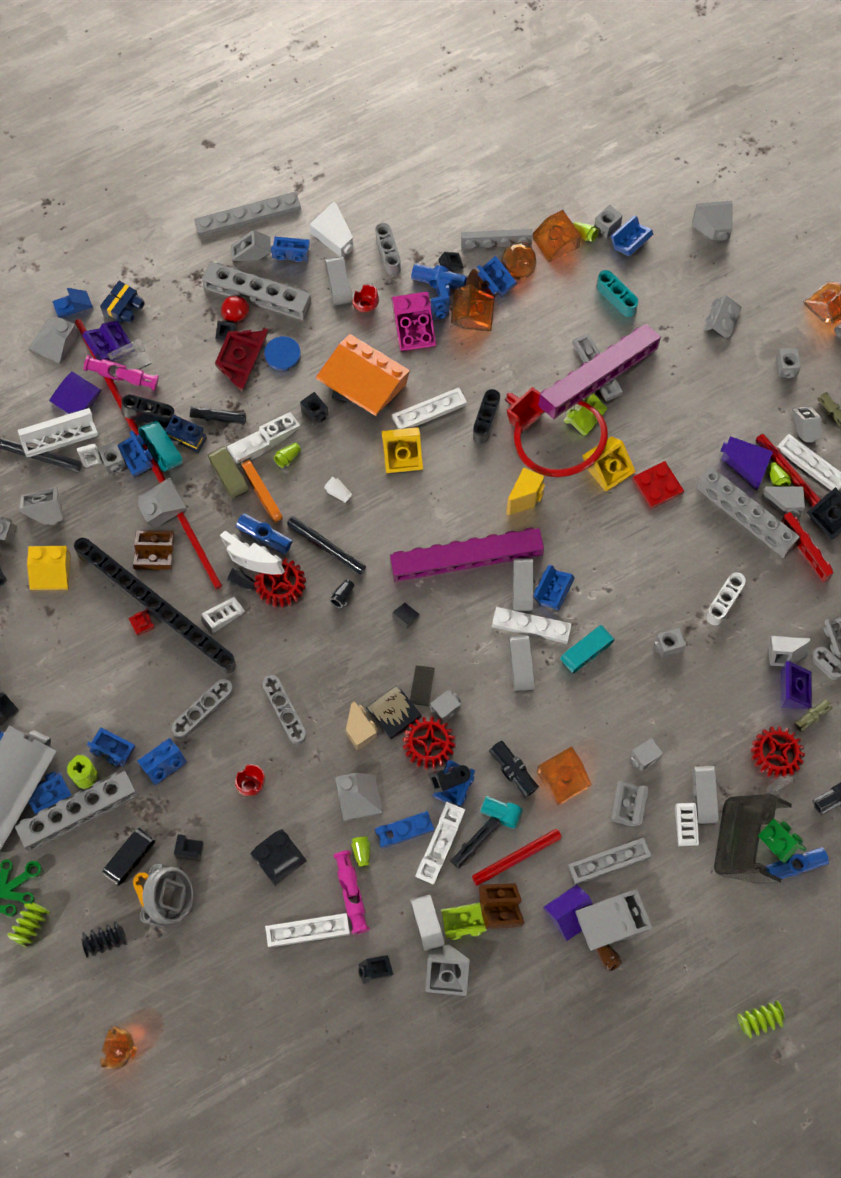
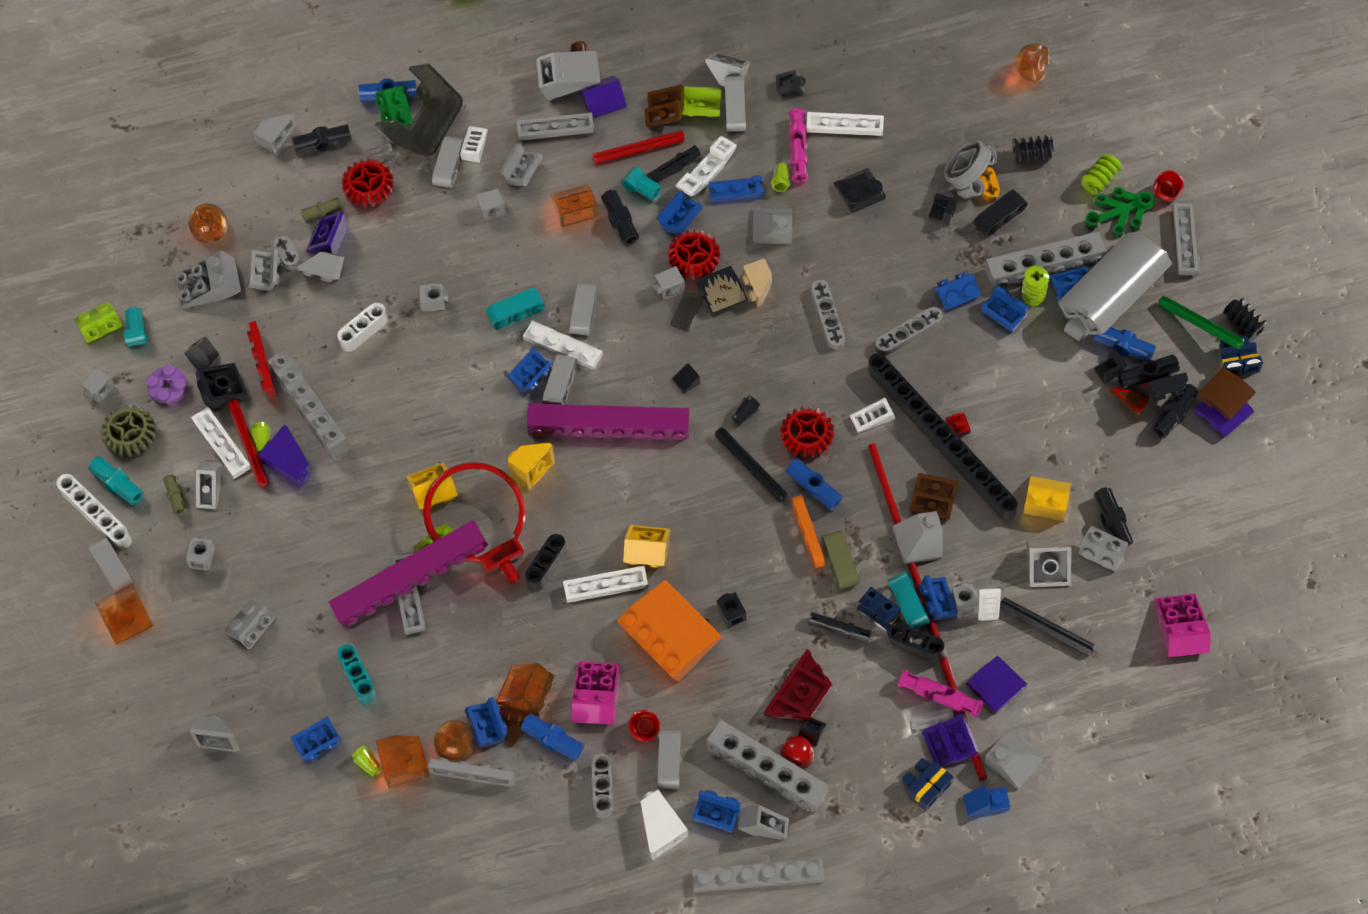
camera: 165 degrees left, 5 degrees down
white fence [17,408,98,458] -> none
white slope [220,531,285,574] -> none
black cone [226,568,256,591] -> none
white slope [227,412,300,464] -> none
red hair [235,764,265,796] -> none
blue tile [264,336,301,371] -> none
lime cone [273,442,301,468] -> none
white cone [324,477,353,503] -> none
black leg [428,765,471,793] -> none
blue bracket [431,279,451,320] -> none
black slope [438,252,464,272] -> none
light grey brick [594,205,623,238] -> none
red plate [632,461,684,510] -> none
light grey slope [762,487,805,516] -> none

